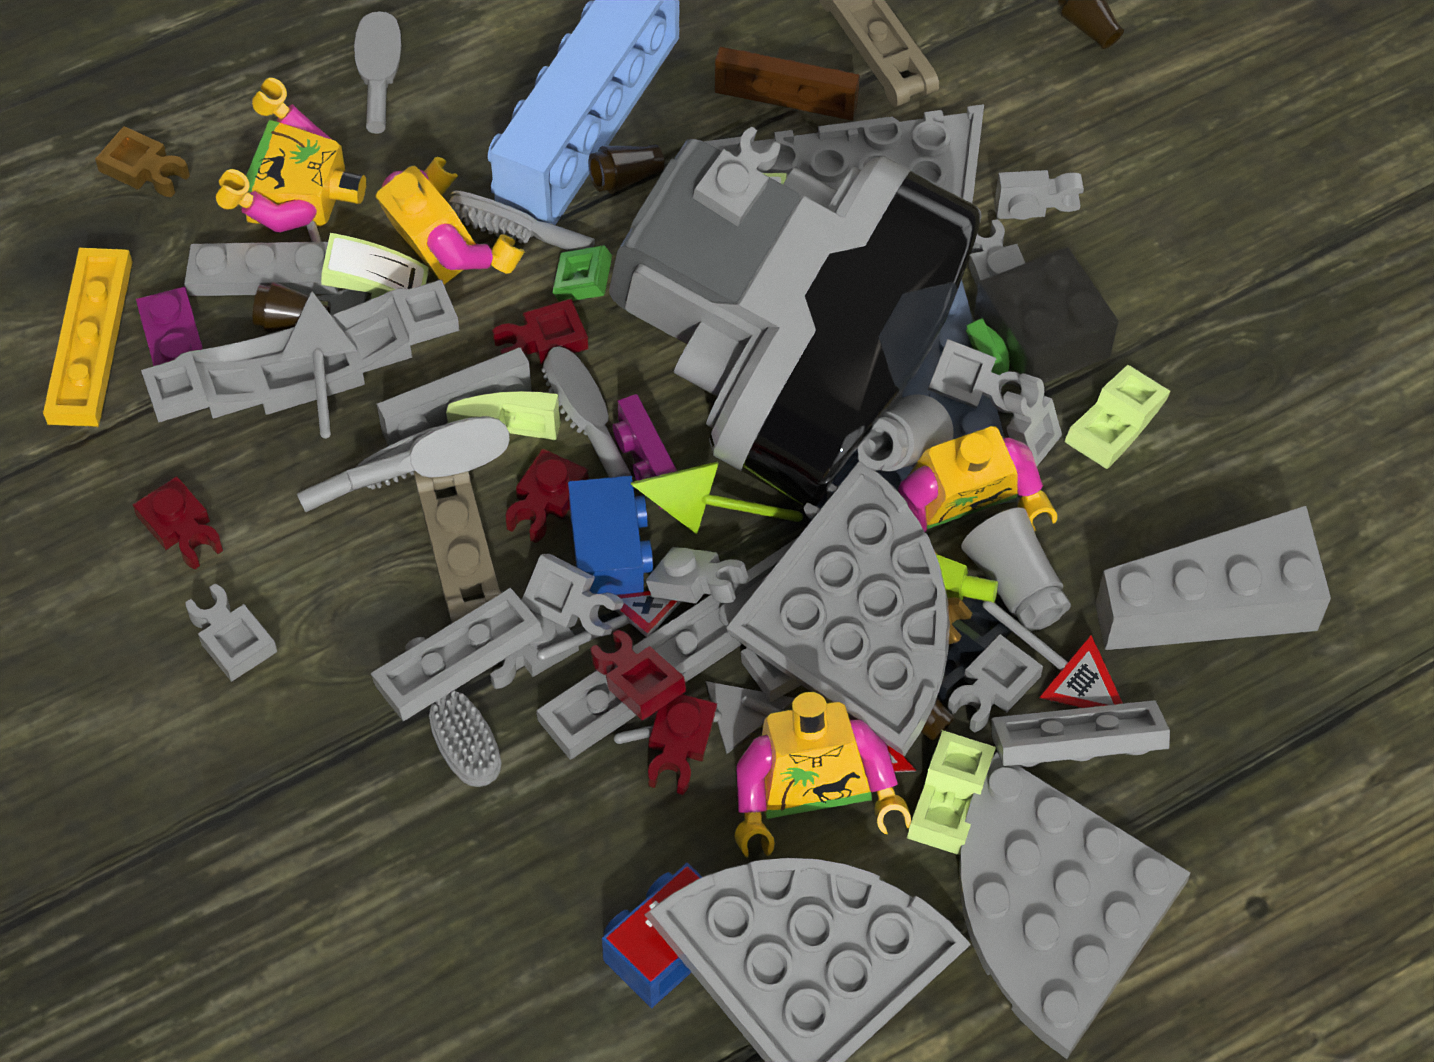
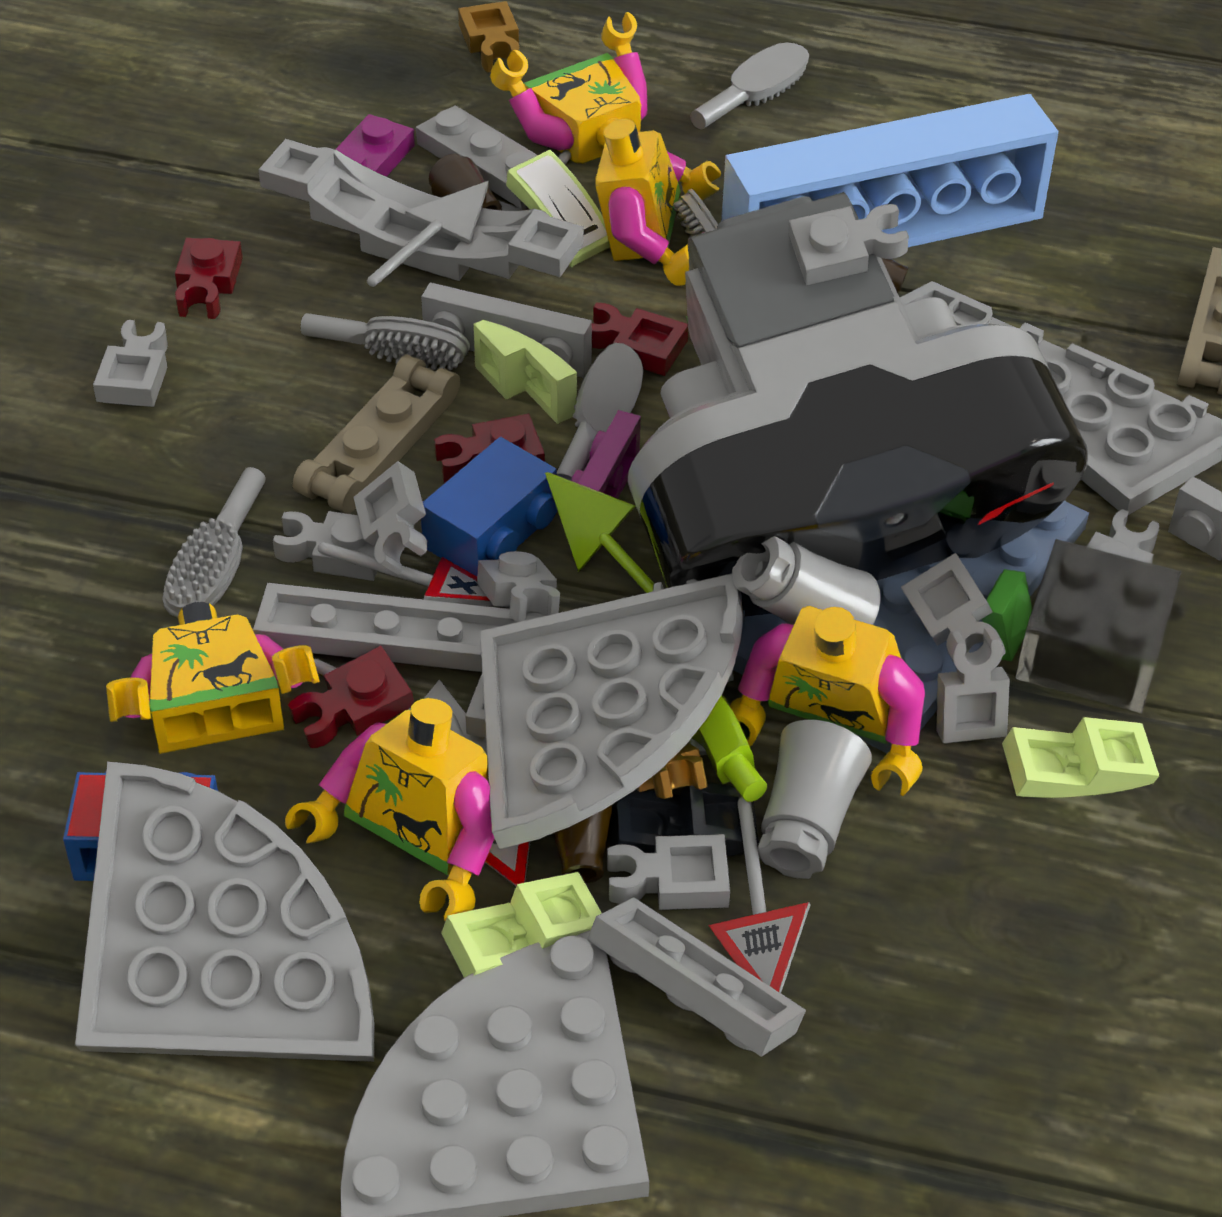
camera: 45 degrees right, 10 degrees down
yellow plate [43,248,132,427] -> none
piece [346,416,510,491] -> none
light grey plate [371,588,543,721] -> none
dark red plate [590,630,686,721] -> none
reddish brown plate [715,47,860,121] -> none
light grey wedge [1095,506,1331,650] -> none
none -> torso [106,602,320,754]

